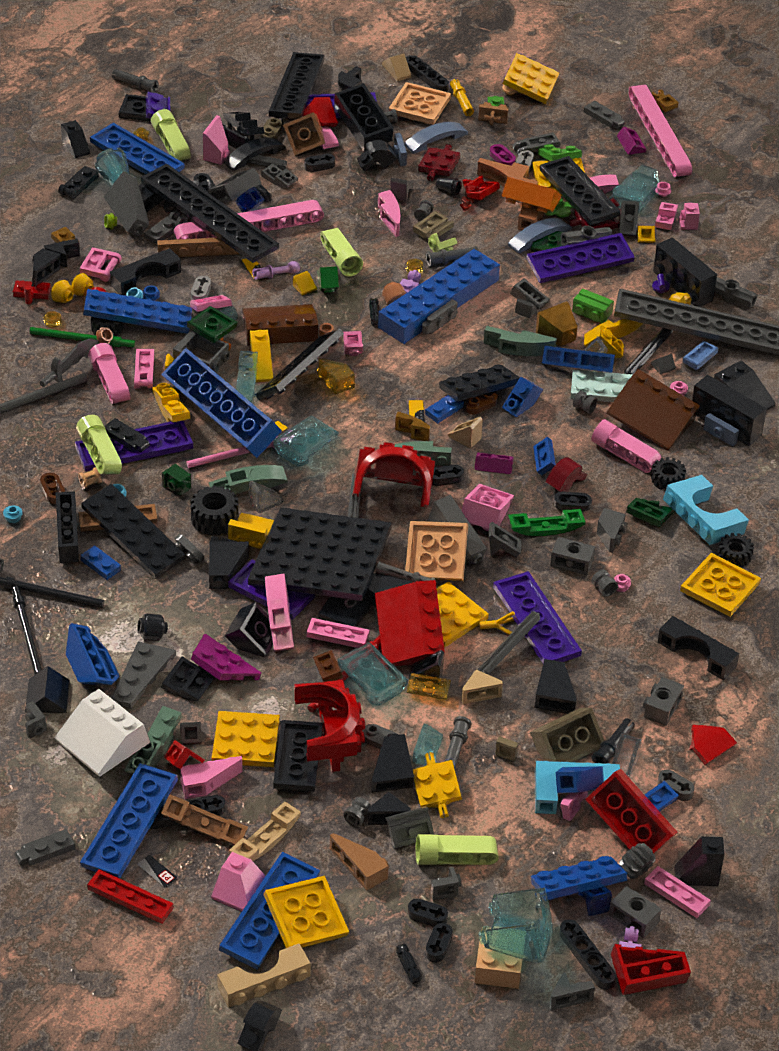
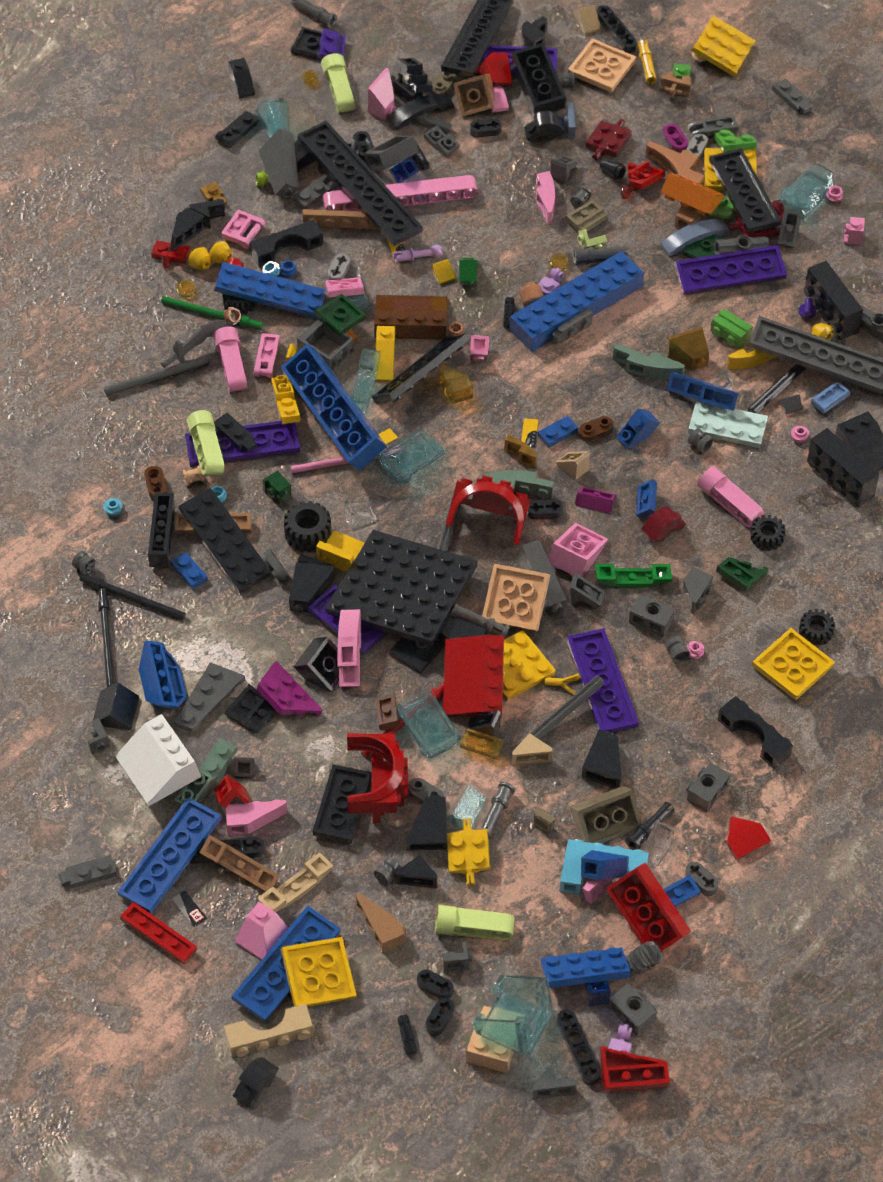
camera: 10 degrees right, 10 degrees up
blue plate [90,123,185,174] -> none
black head [137,613,168,640] -> none
sand green slope [209,465,288,494] -> none
yellow plate [212,711,280,767] -> none
bright pink plate [307,618,370,649] -> none
yellowish green beam [320,228,363,277] -> none
dark grey plate [386,806,434,848] -> none
sand blue slope [404,122,468,154] -> none
black plate [439,364,520,402] -> none
dark grey slope [510,278,550,309] -> none
dark grey slope [515,298,537,318] -> none
black plate [554,491,592,512] -> none
yellow slope [584,324,624,358] -> none
bright pink slope [590,174,620,194] -> none
reddish brown slope [606,369,700,451] -> none
magenta slope [617,127,647,155] -> none
bright pink beam [629,85,692,177] -> none
yellow slope [637,226,655,243] -> none
bright pink plate [644,866,711,918] -> none
pearl gold plate [652,89,679,112] -> none
bright pink slope [655,202,678,230] -> none
medium azure arch [663,475,749,545] -> none
black slope [674,836,725,886] -> none
sand blue plate [703,413,739,447] -> none

